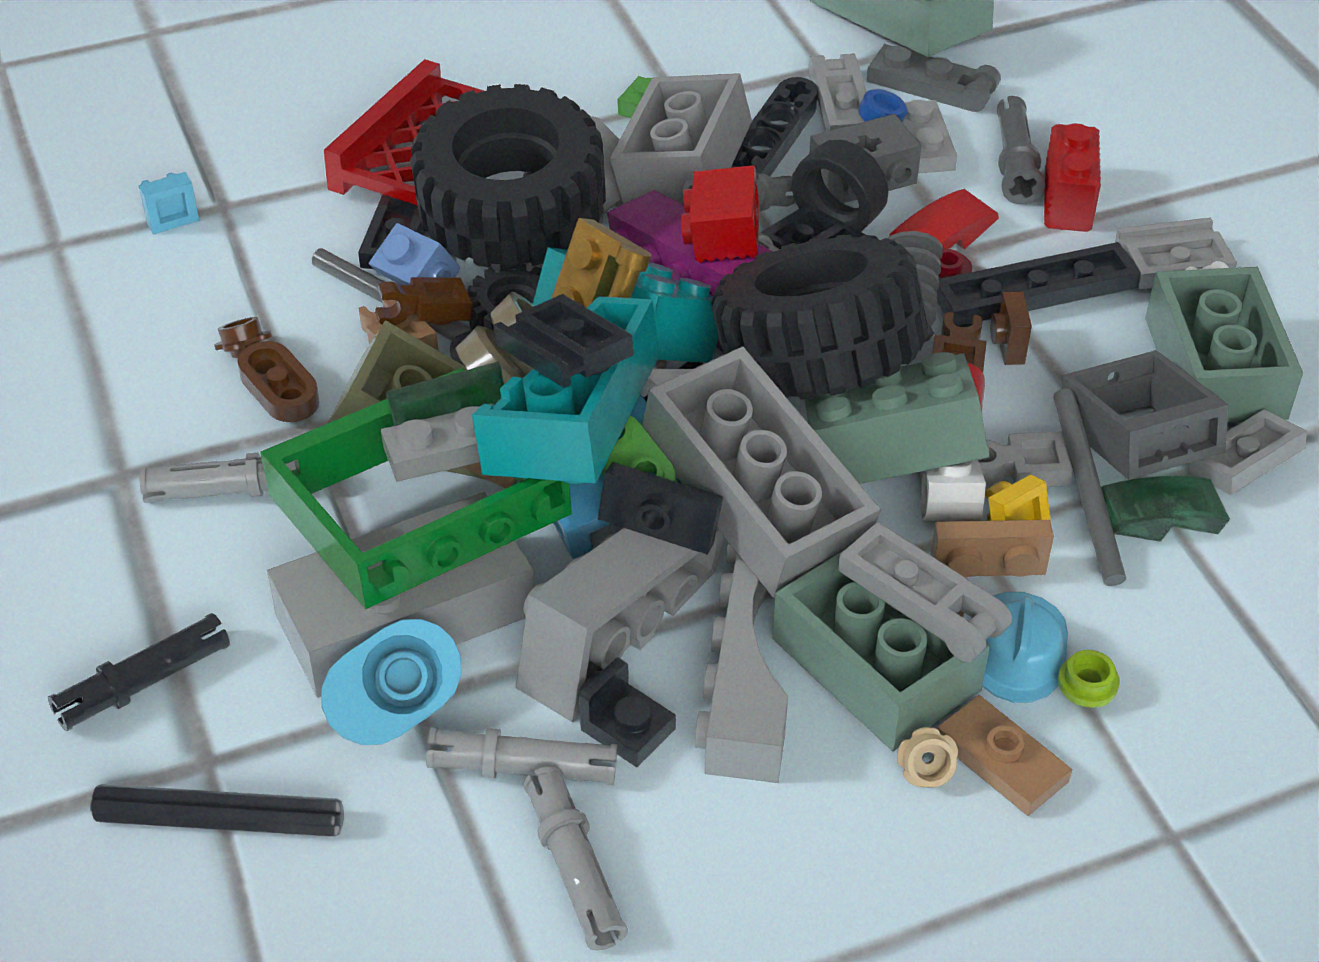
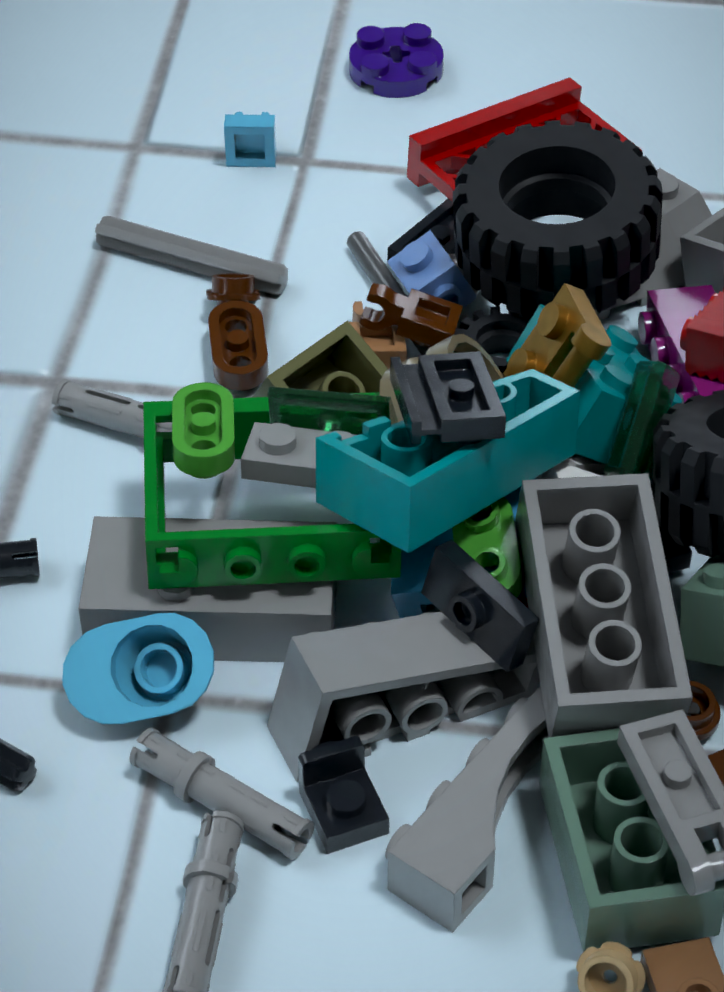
camera: 30 degrees right, 0 degrees up
none -> light grey axle [95,216,288,295]
none -> bright green plate [172,382,235,479]
none -> dark purple plate [349,23,444,98]
none -> clear green slope [603,361,680,476]

